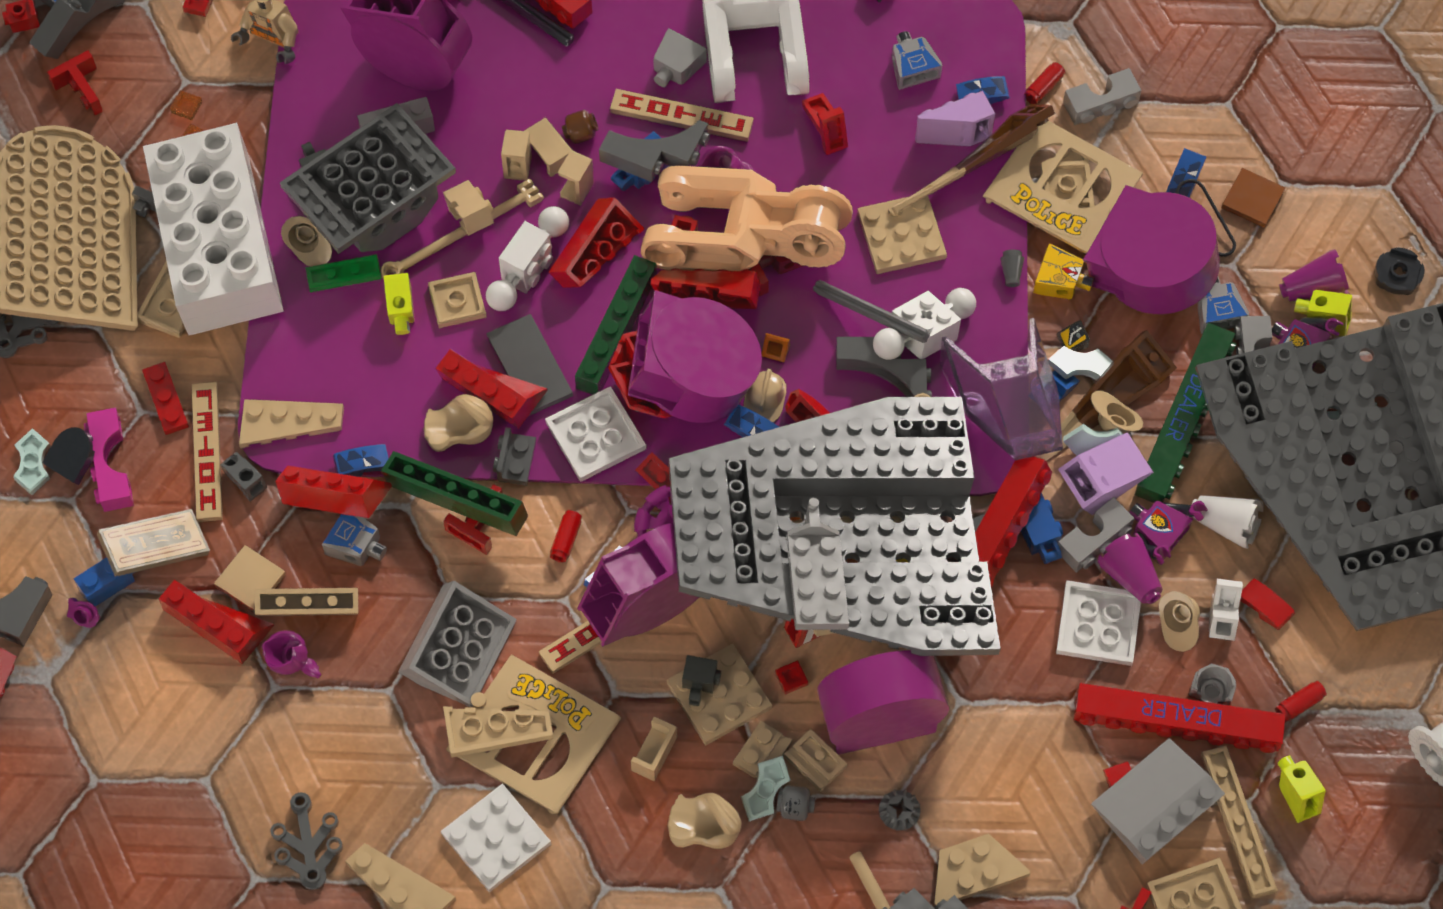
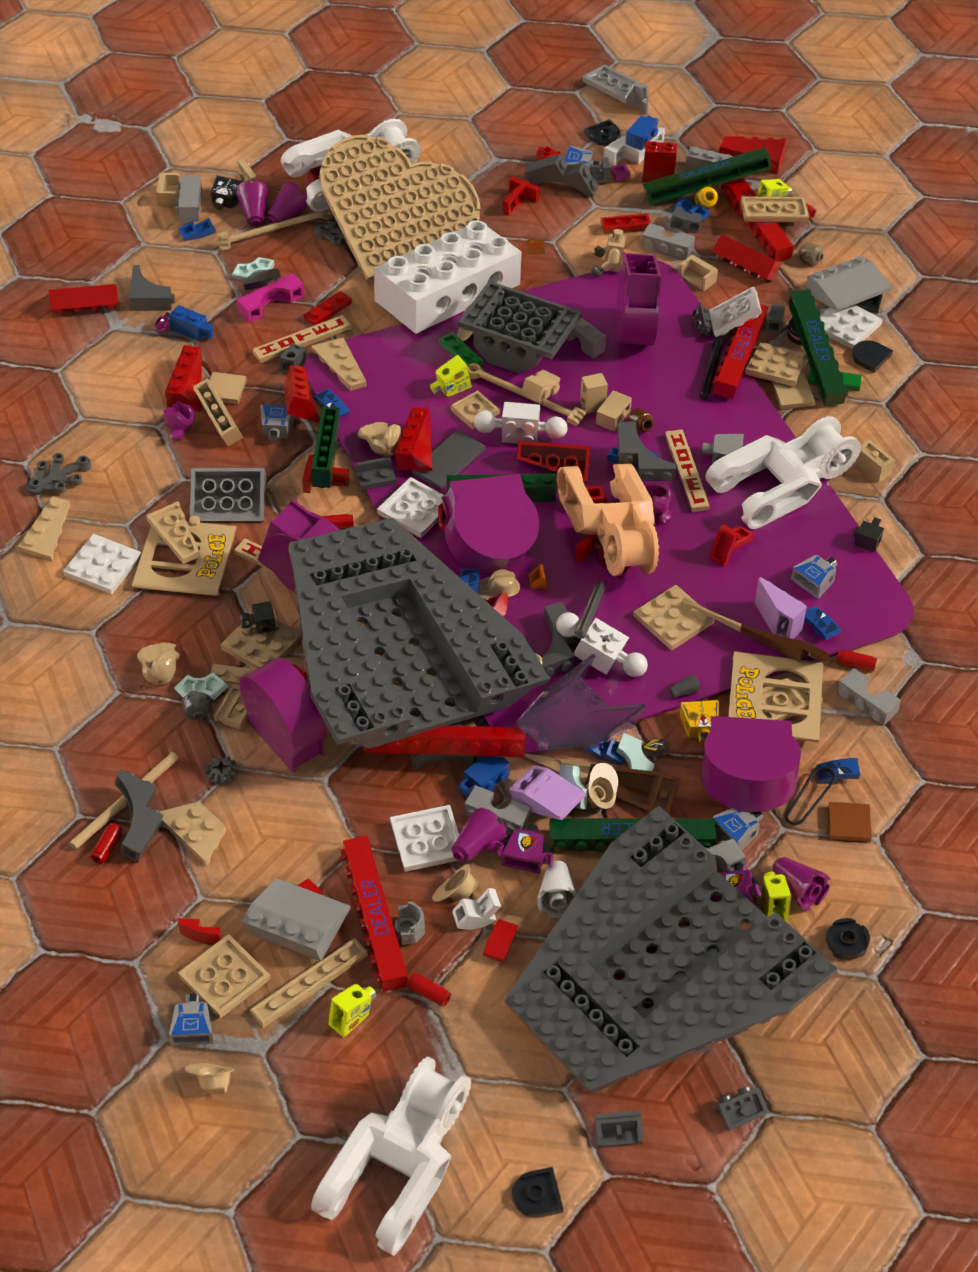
camera: 65 degrees right, 15 degrees down
tile [97,509,210,577] -> none
tan panel [558,150,594,206] -> none
tan panel [631,717,677,781] -> none
red wedge [650,268,761,309] -> none
light grey hinge [786,498,849,630] -> none

